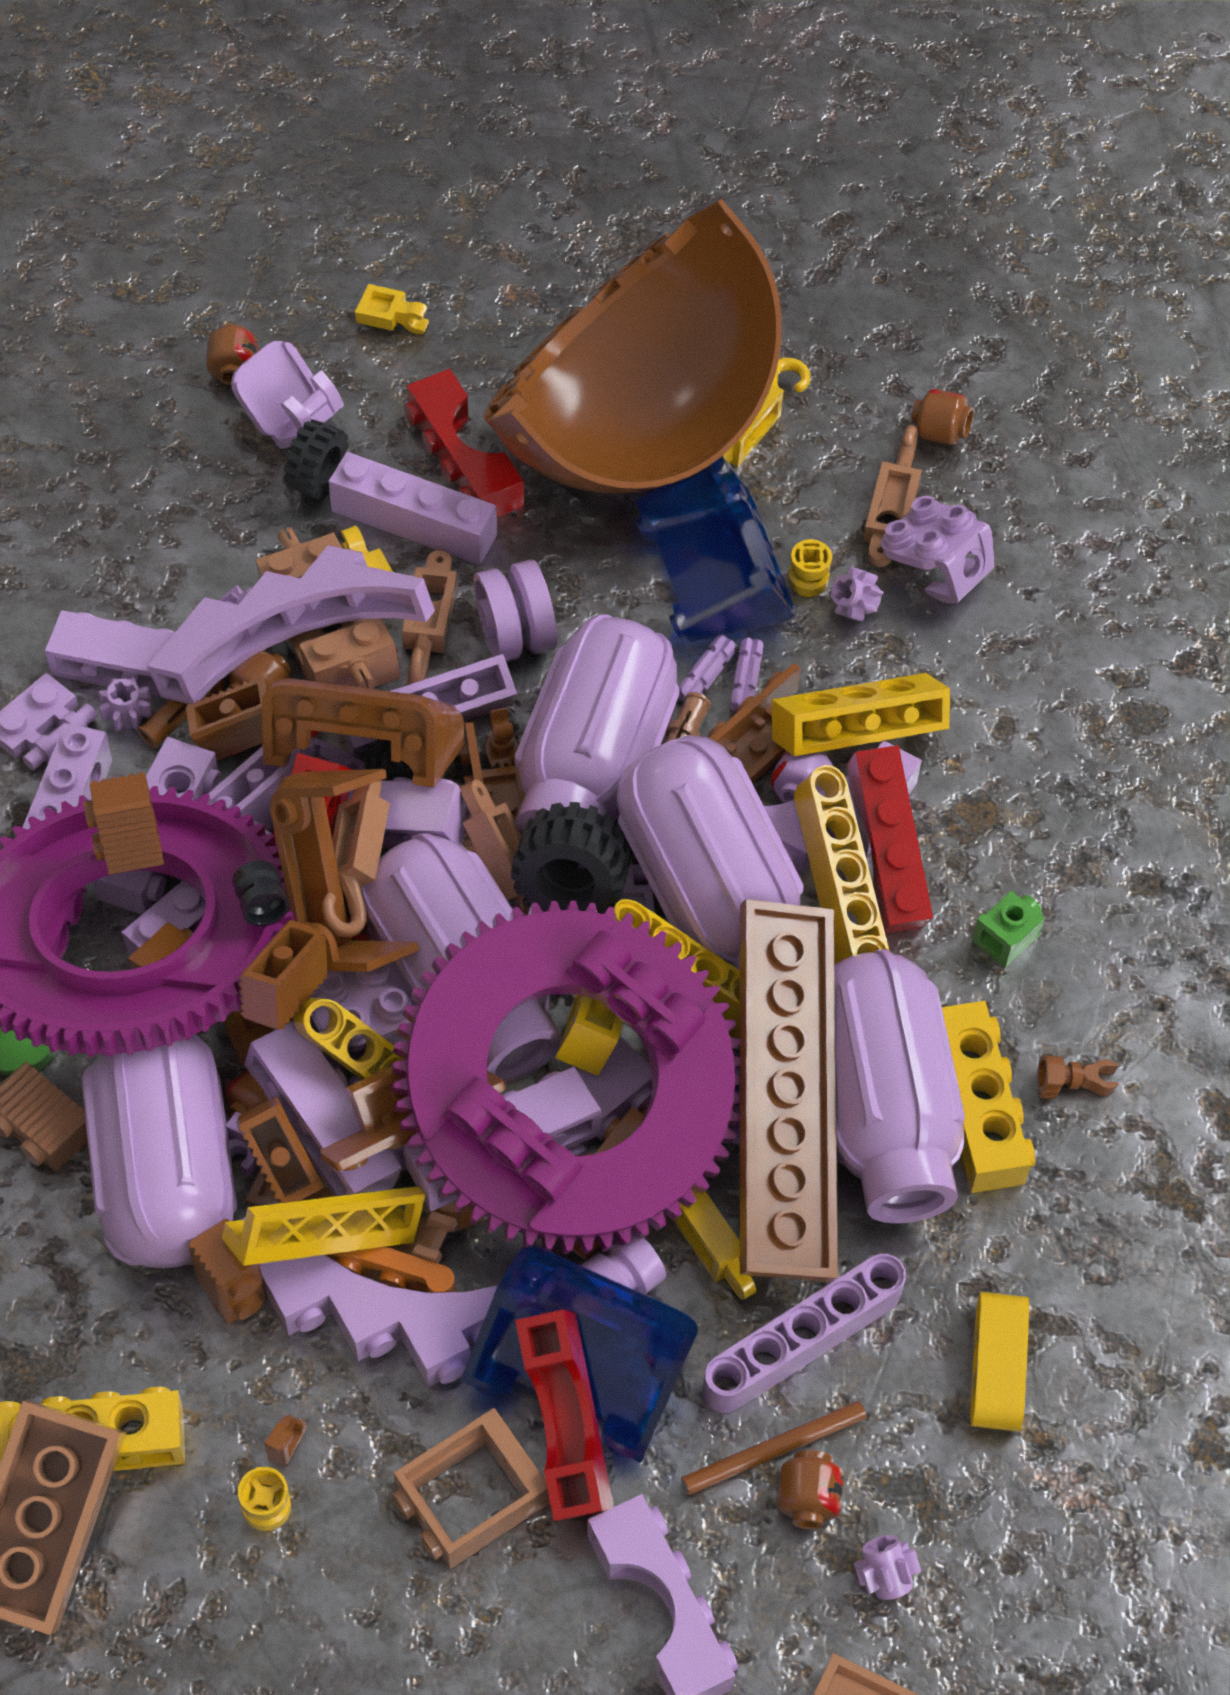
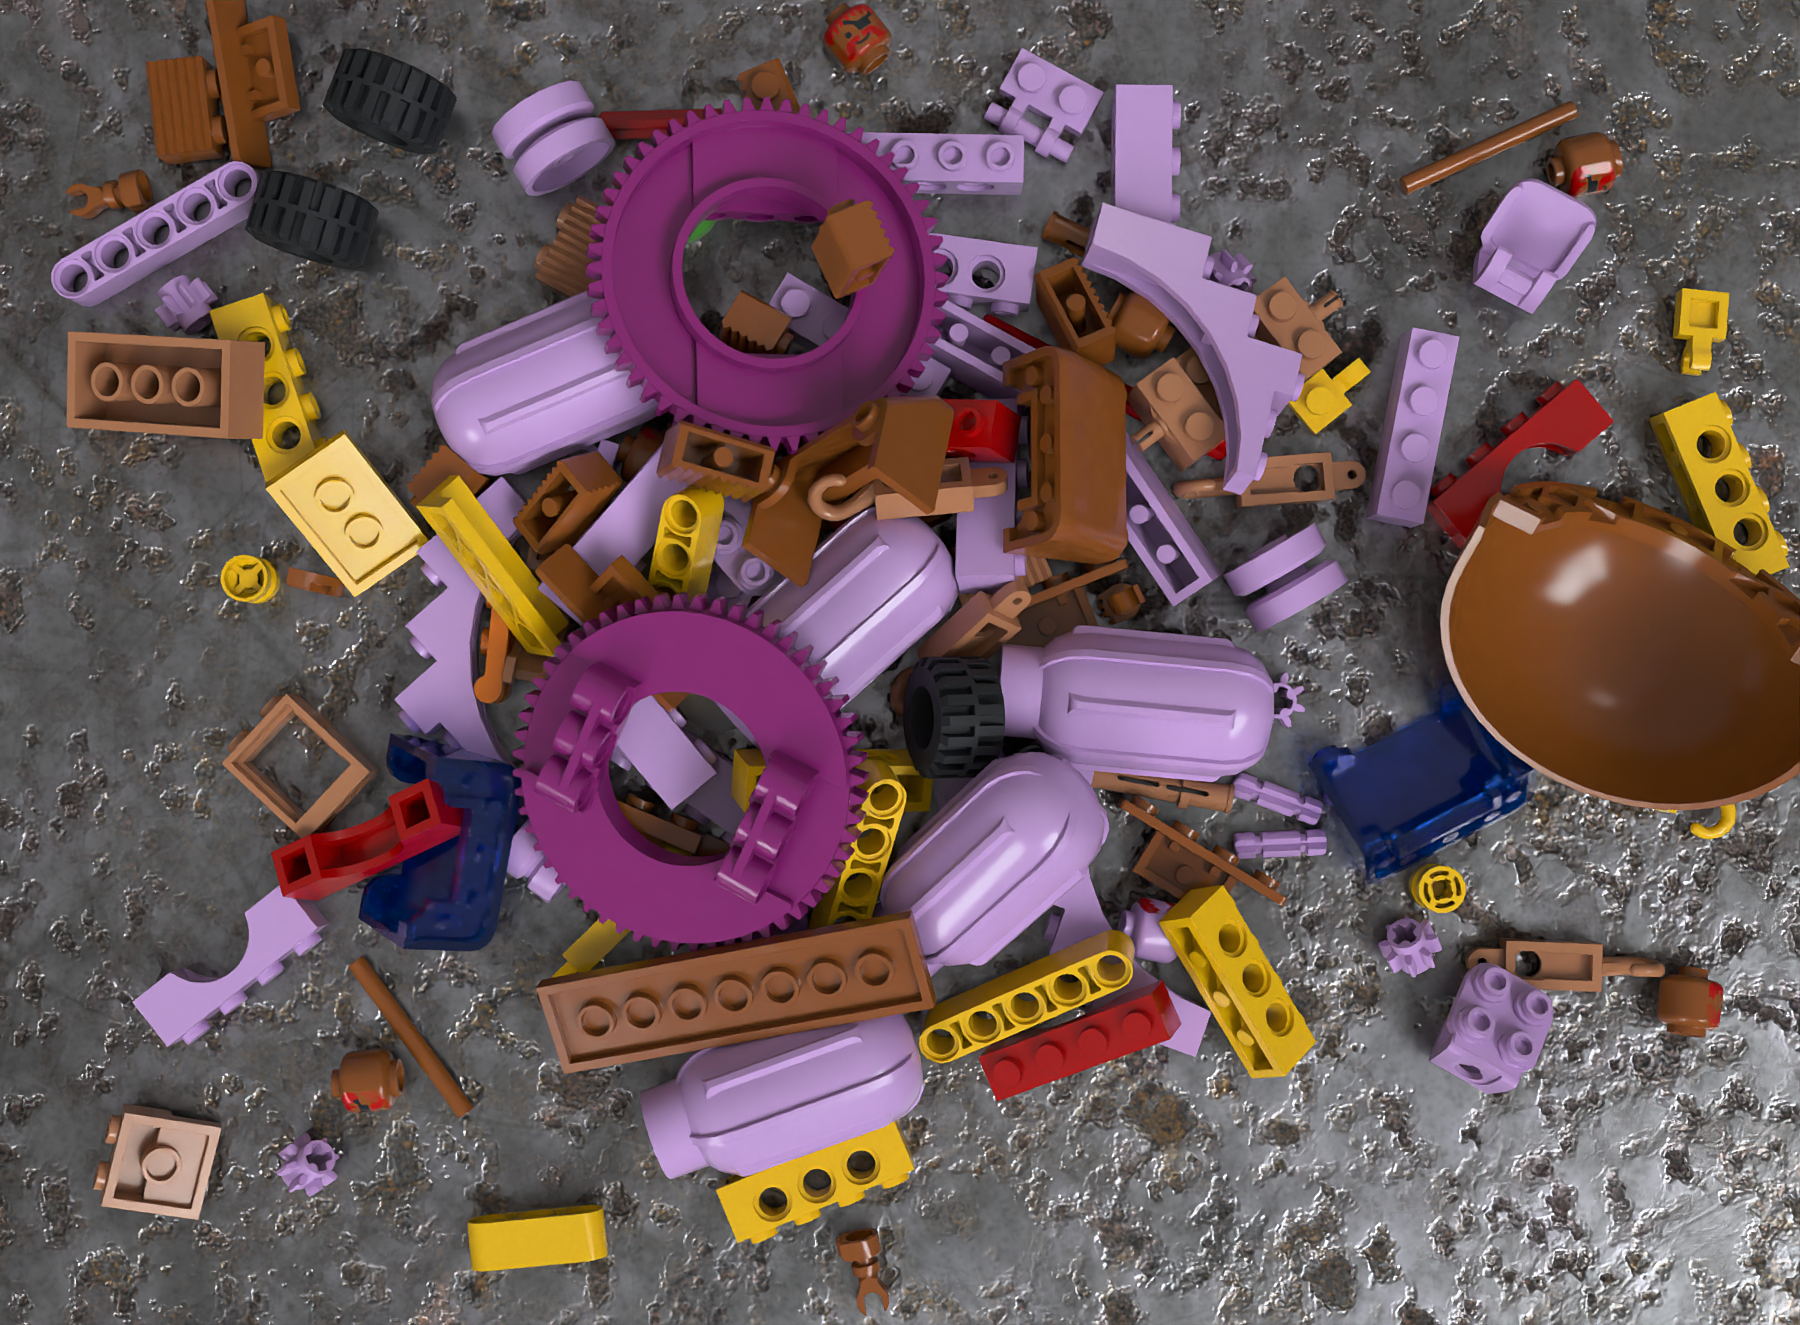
camera: 85 degrees right, 30 degrees up
lavender gear [99,677,152,731] -> none
black wheel [232,860,289,926] -> none
black tyre [283,419,349,499] -> none
lavender beam [703,1254,906,1413] -> none
bright green brick [972,891,1045,968] -> none
none -> yellow plate [265,429,431,597]
none -> dark orange bar [1399,101,1578,195]
none -> yellow brick [1649,391,1790,575]

